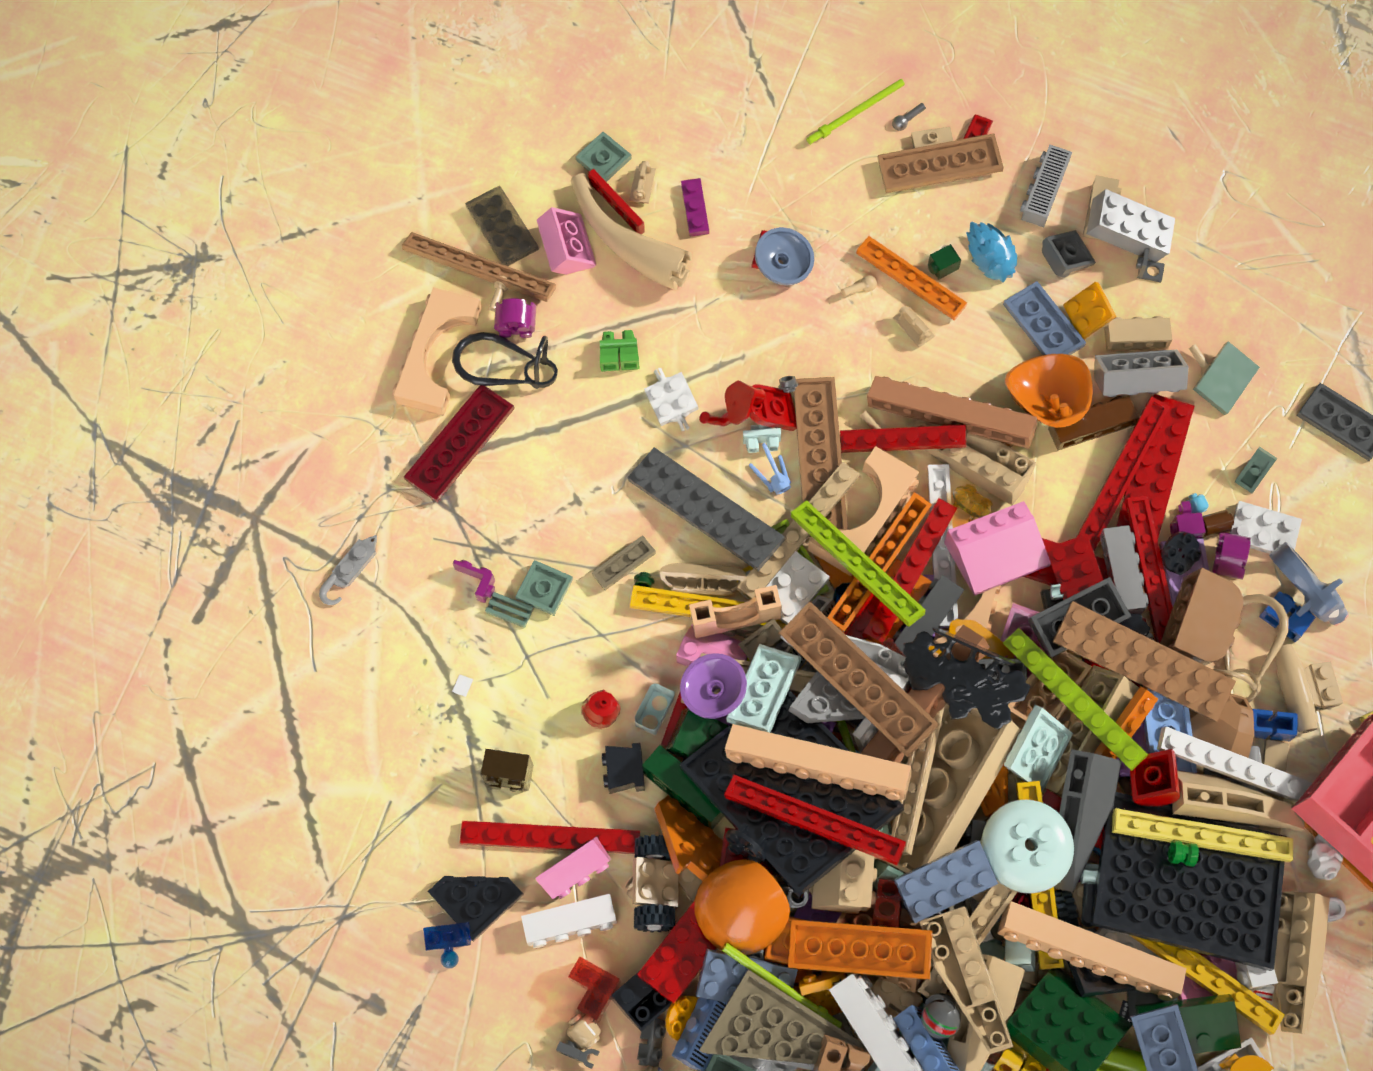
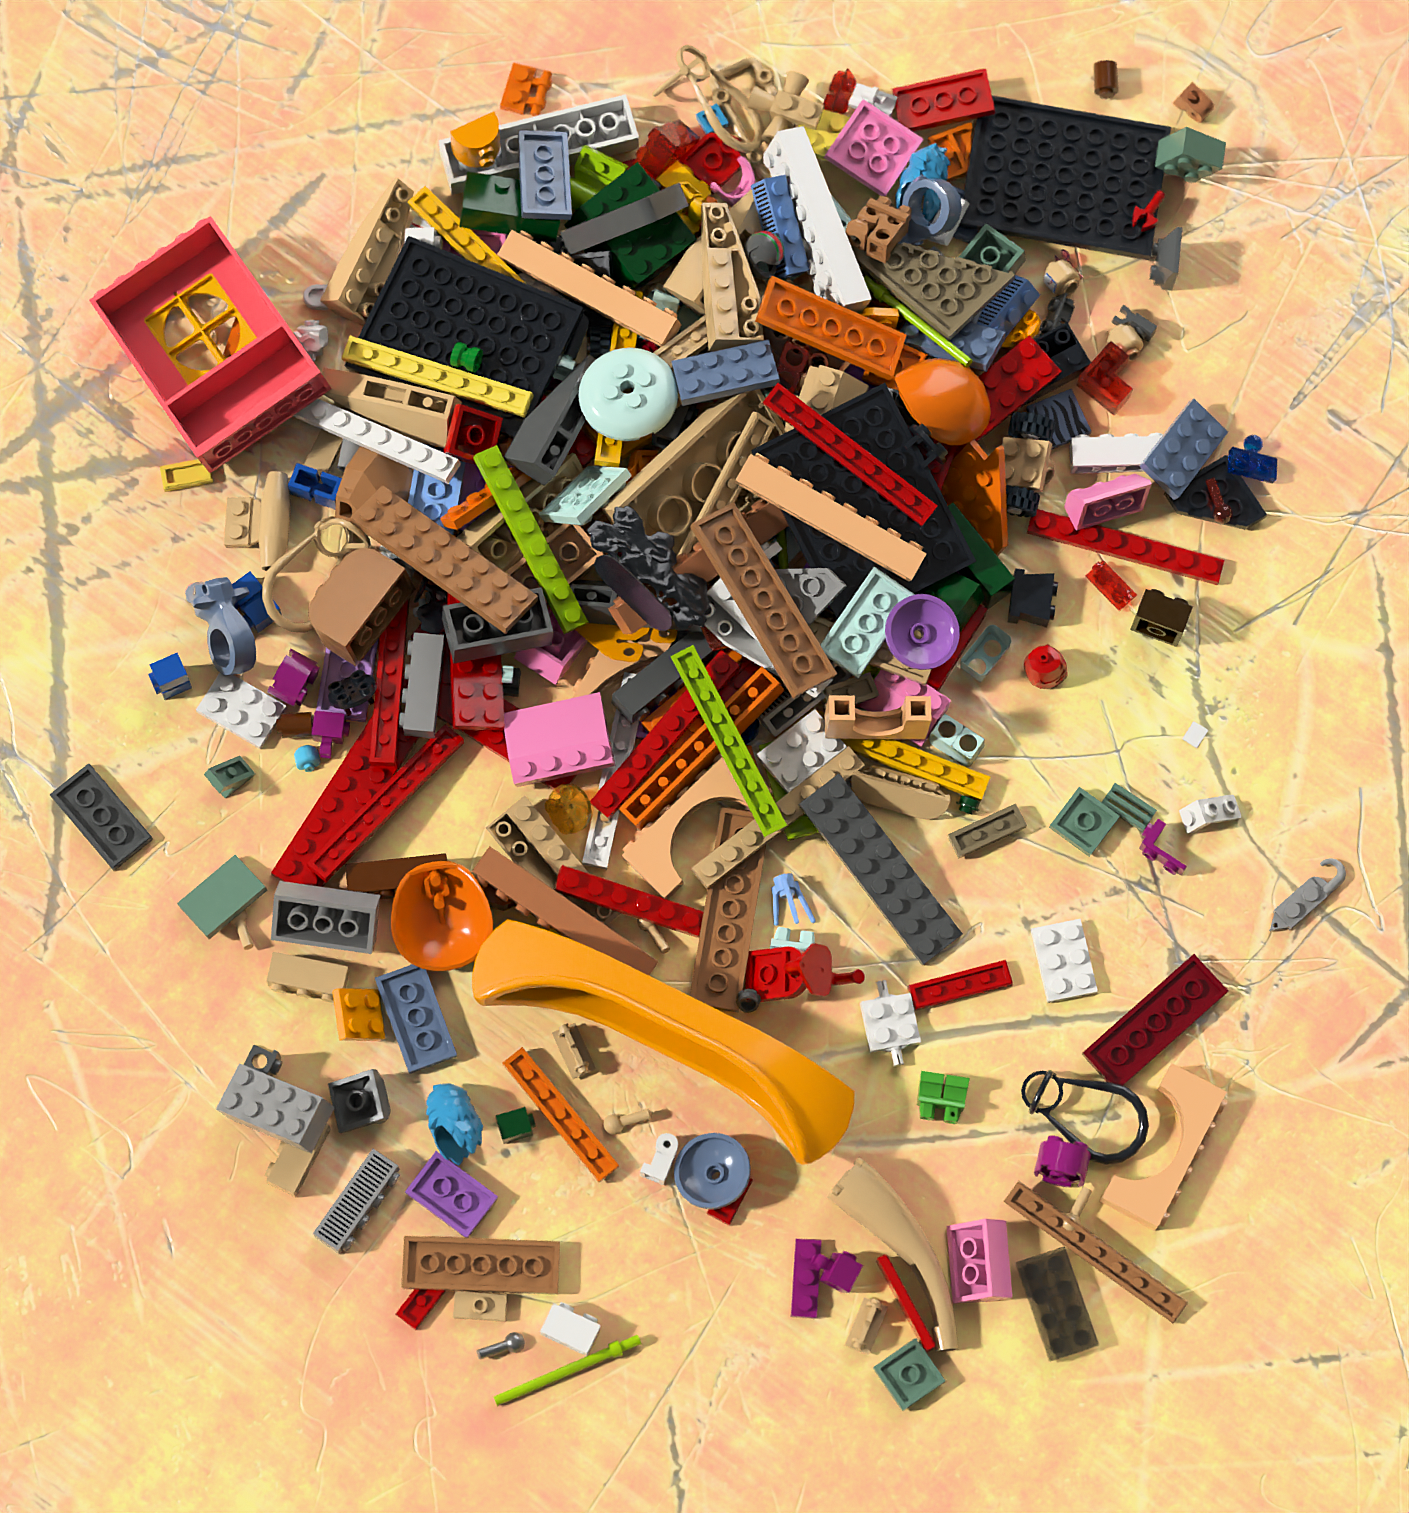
camera: 175 degrees left, 5 degrees up
none -> blue piece [148,653,192,700]
none -> medium lavender plate [405,1151,498,1238]
none -> light orange piece [472,919,855,1165]
none -> white brick [540,1302,601,1356]
none -> dark grey beam [560,183,689,255]
none -> white leg [640,1133,678,1186]
none -> magenta brick [810,1251,863,1293]
none -> red tile [908,960,1013,1011]
none -> light aqua piece [929,713,985,766]
none -> sand blue tile [1026,389,1092,450]
none -> white plate [1030,918,1098,1003]
none -> clear red hinge [1085,560,1137,611]
none -> sand blue plate [1139,398,1228,500]
none -> white bracket [1179,794,1241,834]
none -> clear red bar [1206,477,1233,524]

